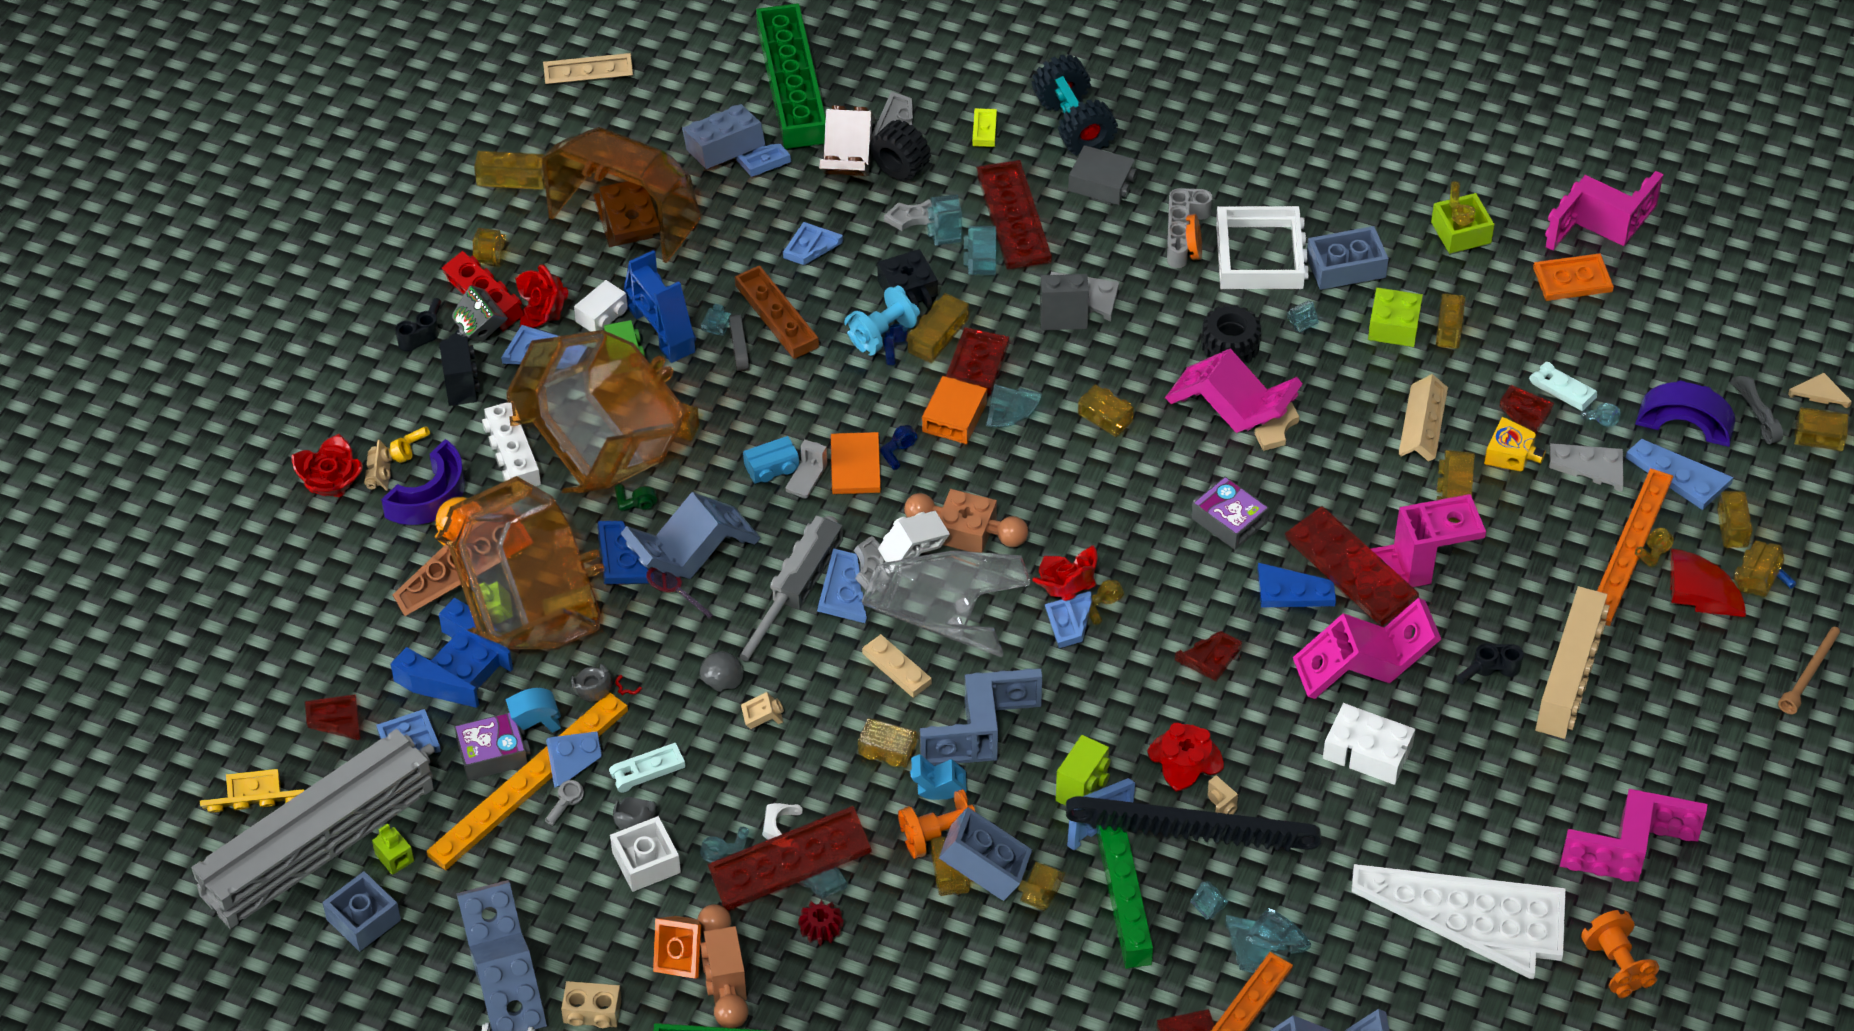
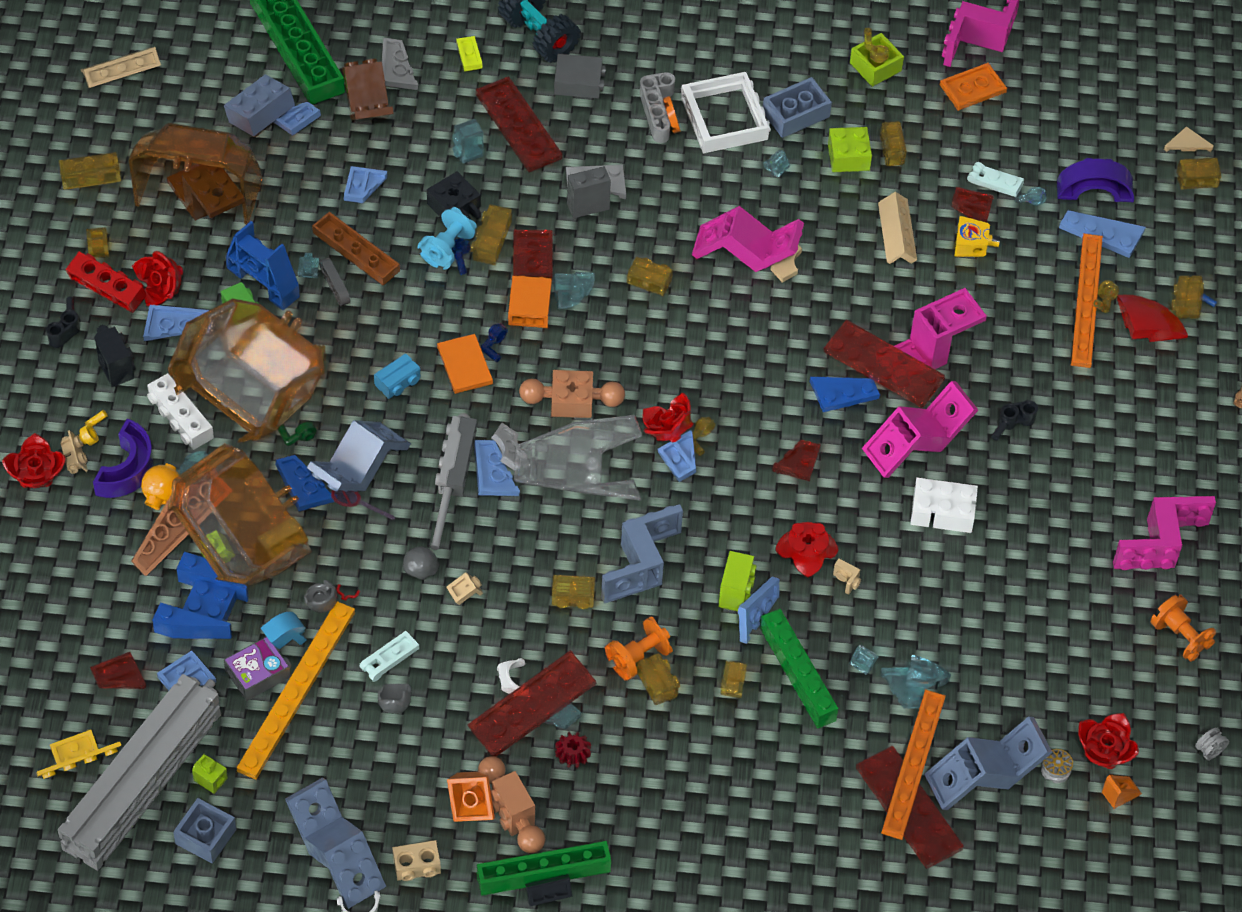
camera: 20 degrees left, 5 degrees up
dark grey torso [452,285,508,341] -> none
light grey plate [545,780,584,826] -> none
medium blue wing [546,732,601,788] -> none
white brick [574,280,628,335] -> none
white brick [610,816,681,892] -> none
clear light blue plate [700,827,749,863] -> none
light grey bracket [786,440,827,499] -> none
tan plate [862,634,932,698] -> none
black tyre [870,120,931,182] -> none
white brick [878,511,950,572] -> none
light grey tile [884,199,948,231] -> none
dark azure brick [910,754,967,800] -> none
sand blue brick [939,807,1032,901] -> none
clear light blue brick [964,226,996,275] -> none
black gear [1066,796,1321,852] -> none
brick [1192,476,1269,550] -> none
black tyre [1201,305,1261,363] -> none
white wing [1351,864,1565,979] -> none
clear yellow brick [1436,450,1475,523] -> none
tan brick [1535,586,1610,739] -> none
light grey wing [1549,443,1623,492] -> none
clear yellow brick [1717,491,1753,548] -> none
dark grey piece [1730,375,1783,444] -> none

